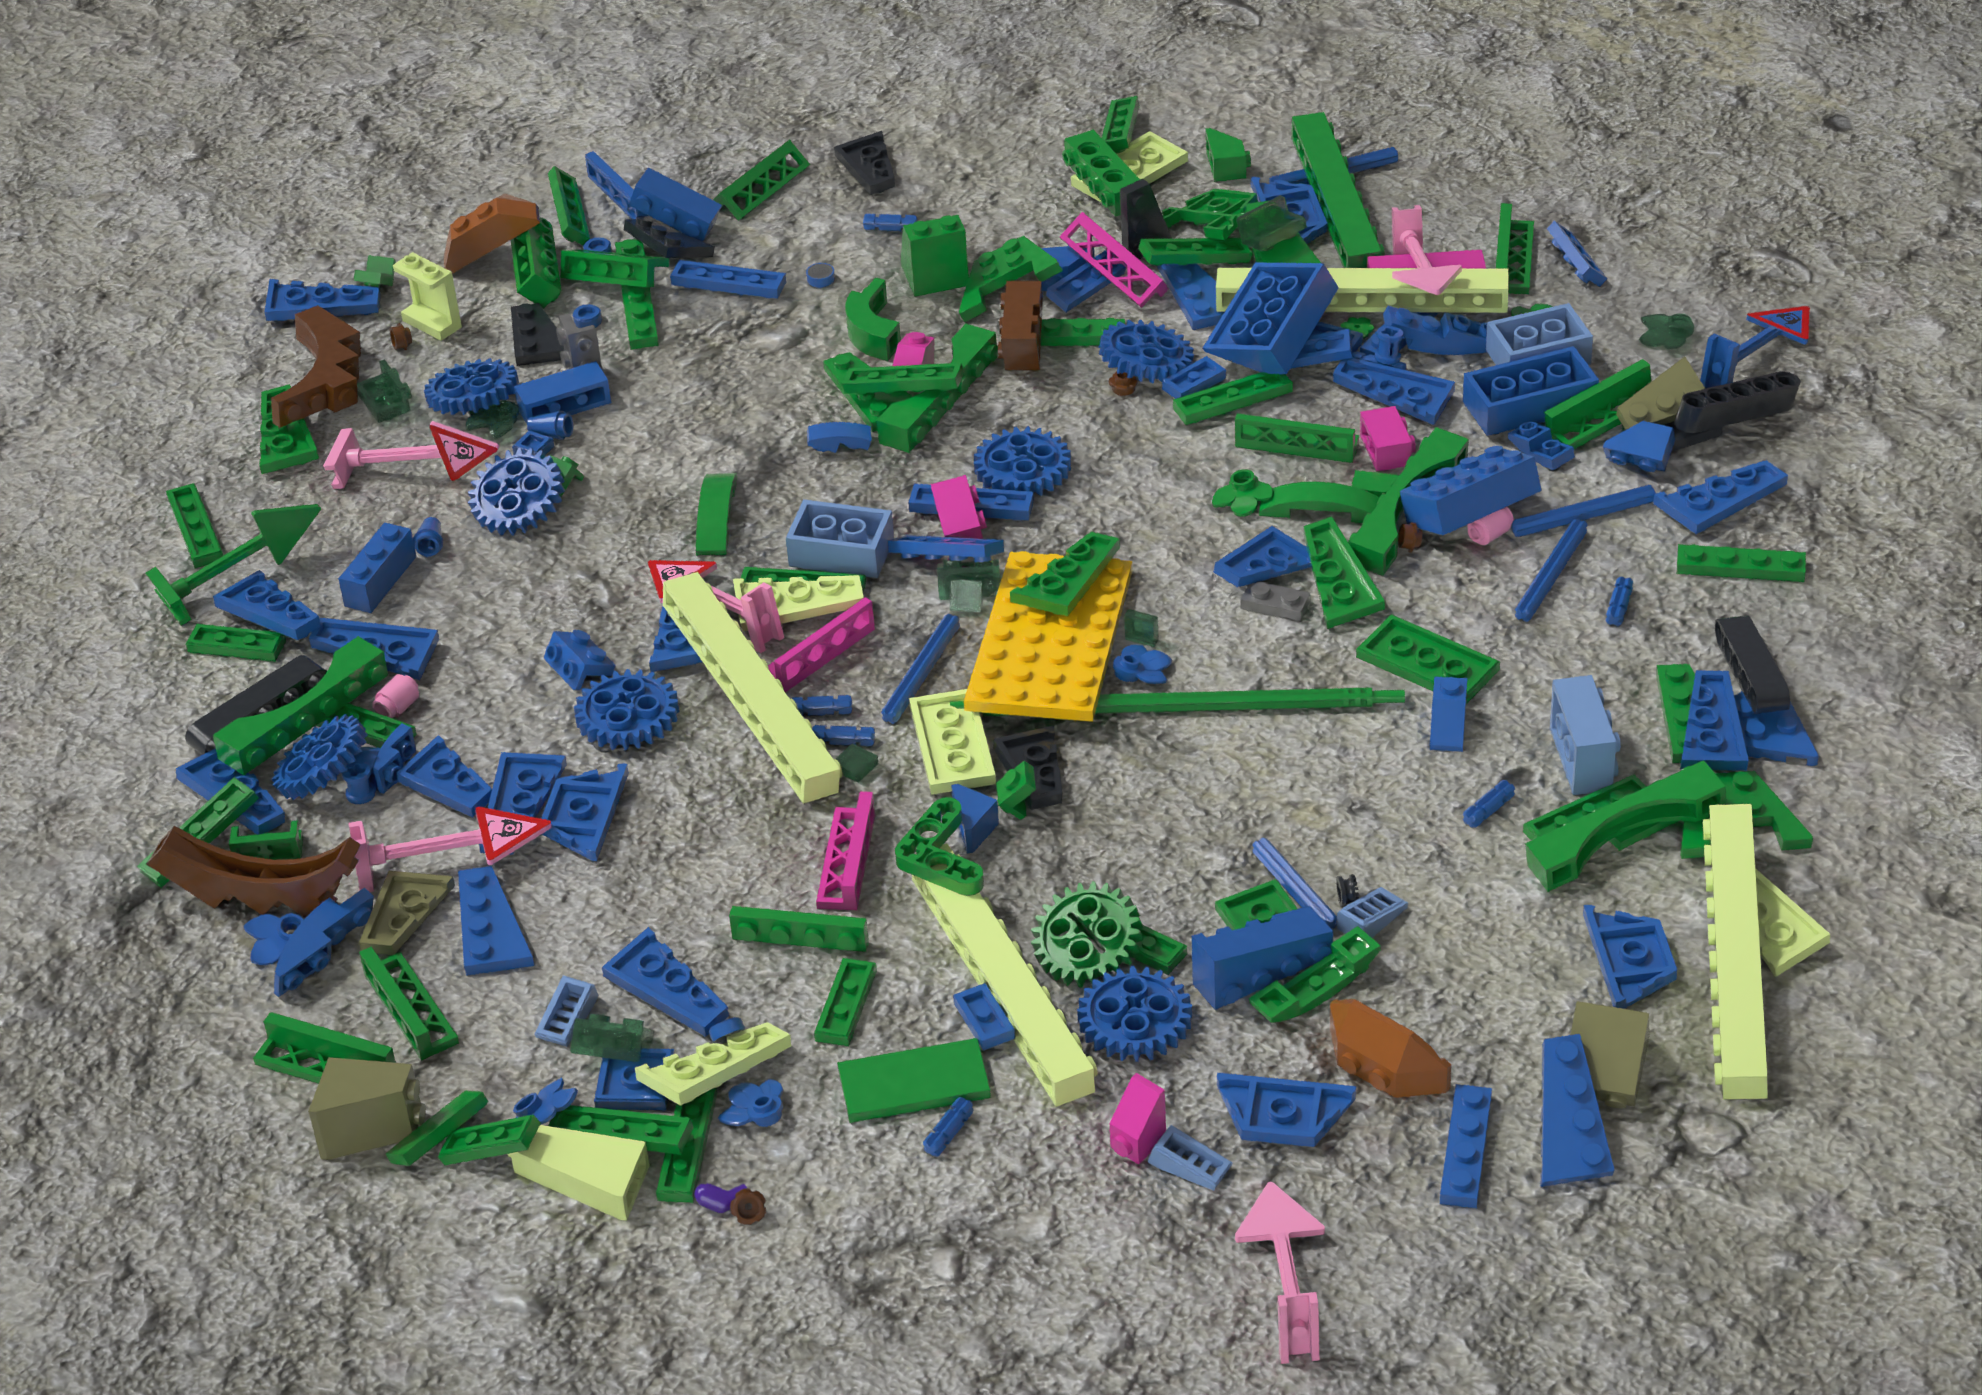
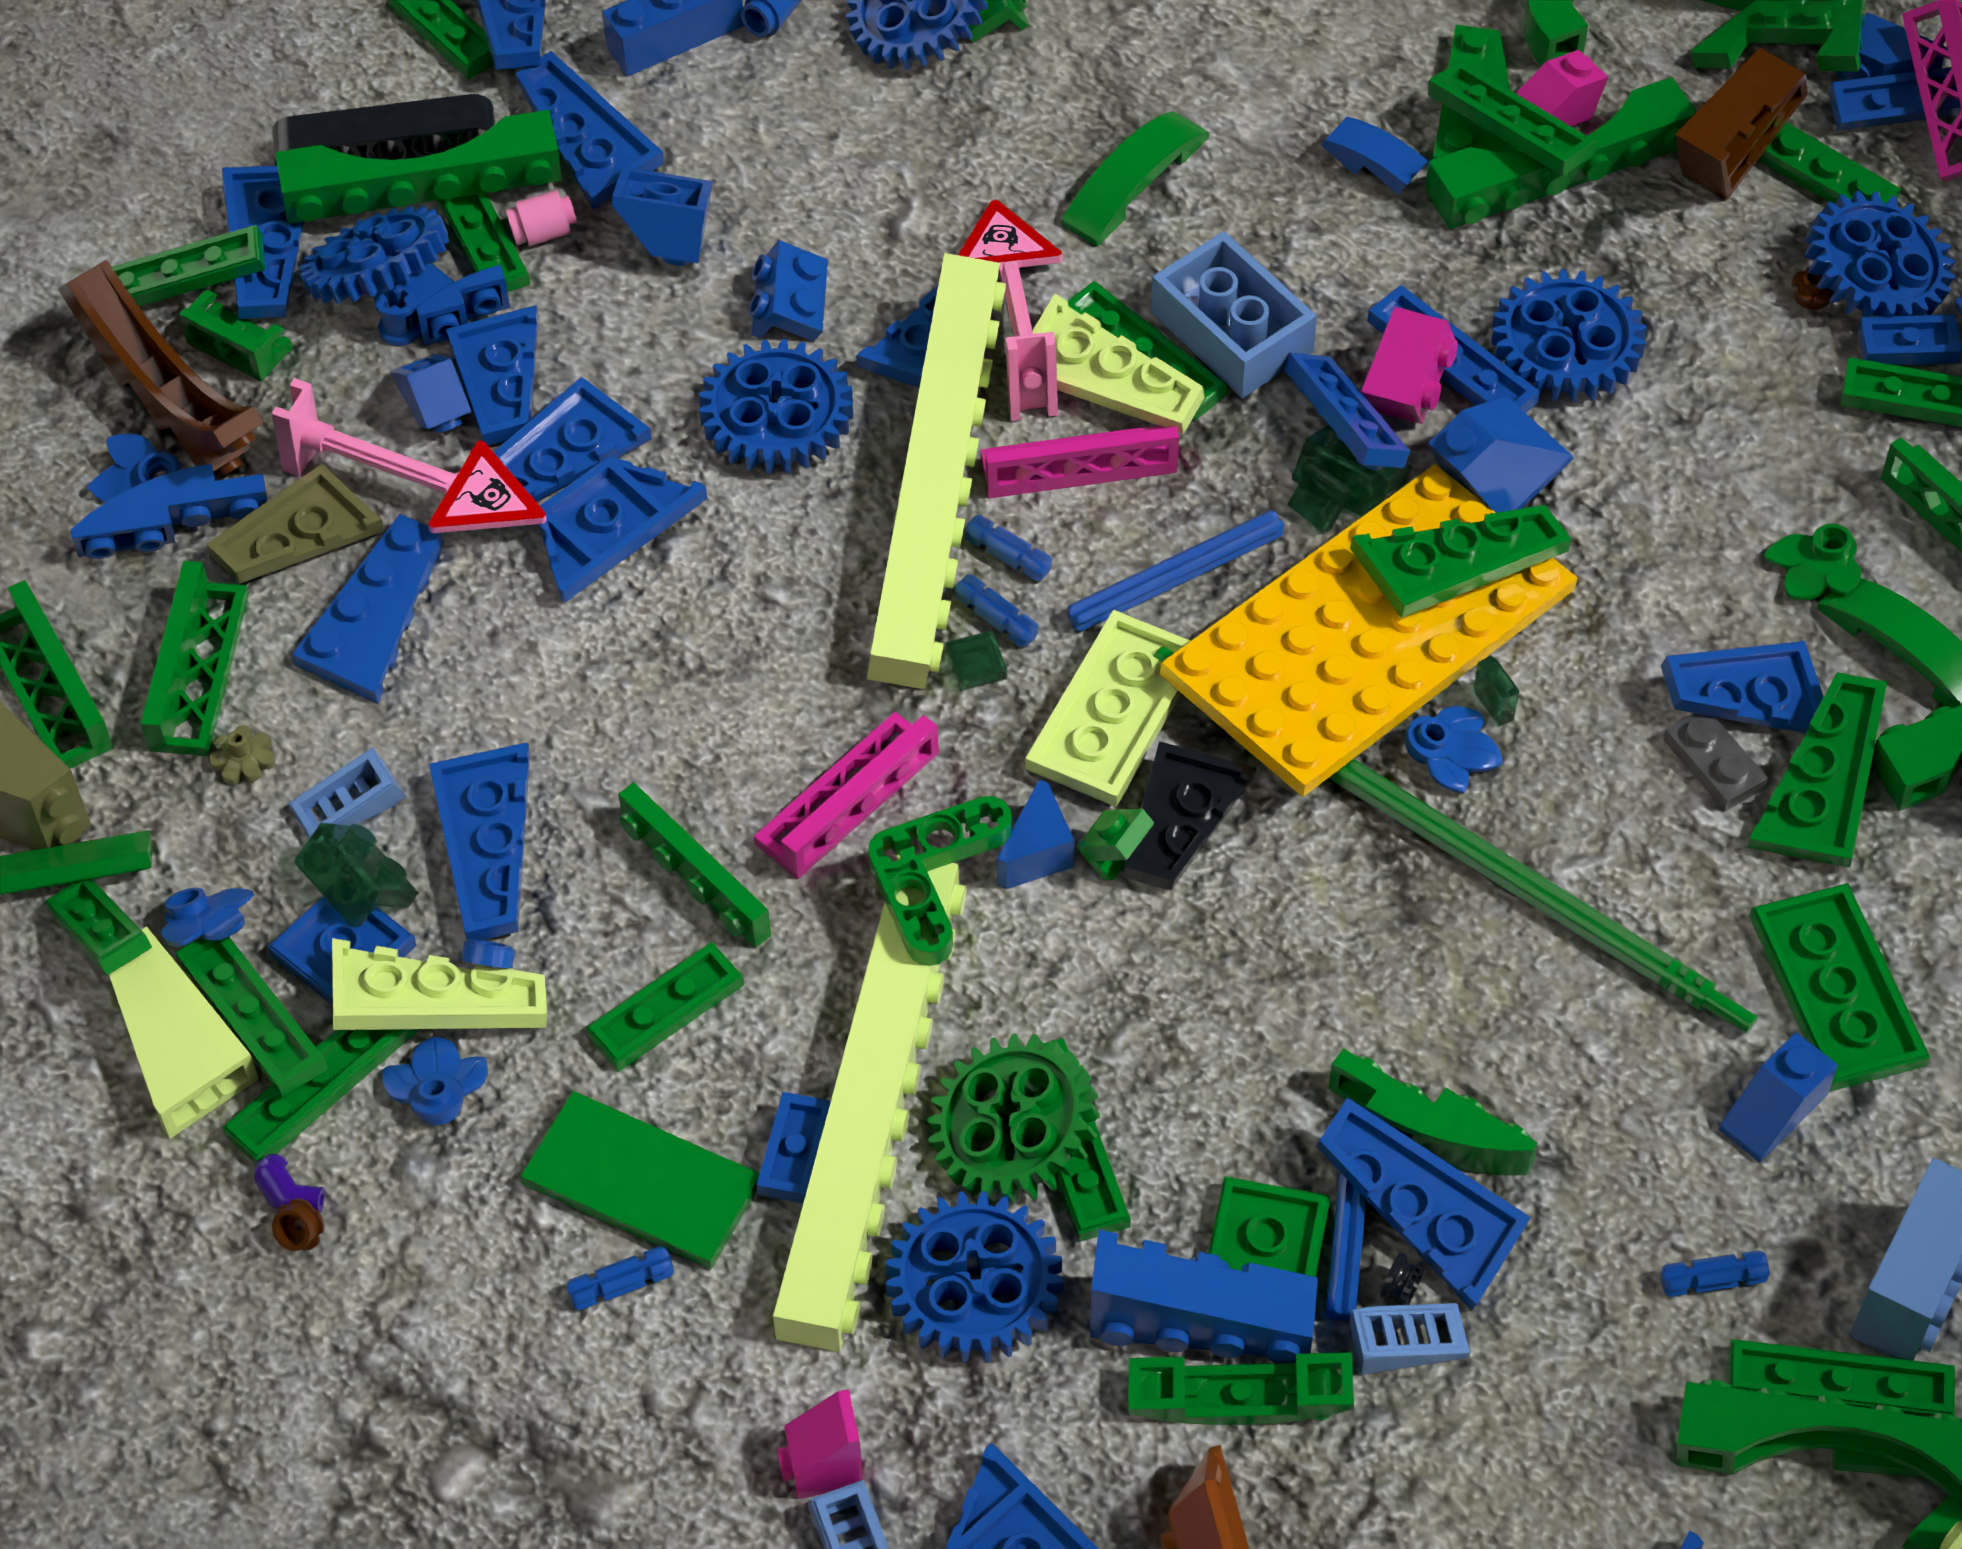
camera: 35 degrees right, 15 degrees up
none -> olive plant [210,725,276,785]
none -> blue slope [390,354,471,433]
none -> blue slope [611,167,713,266]
none -> blue wing [1316,1097,1531,1310]
none -> green slope [1328,1048,1538,1175]
none -> blue slope [1428,396,1574,513]

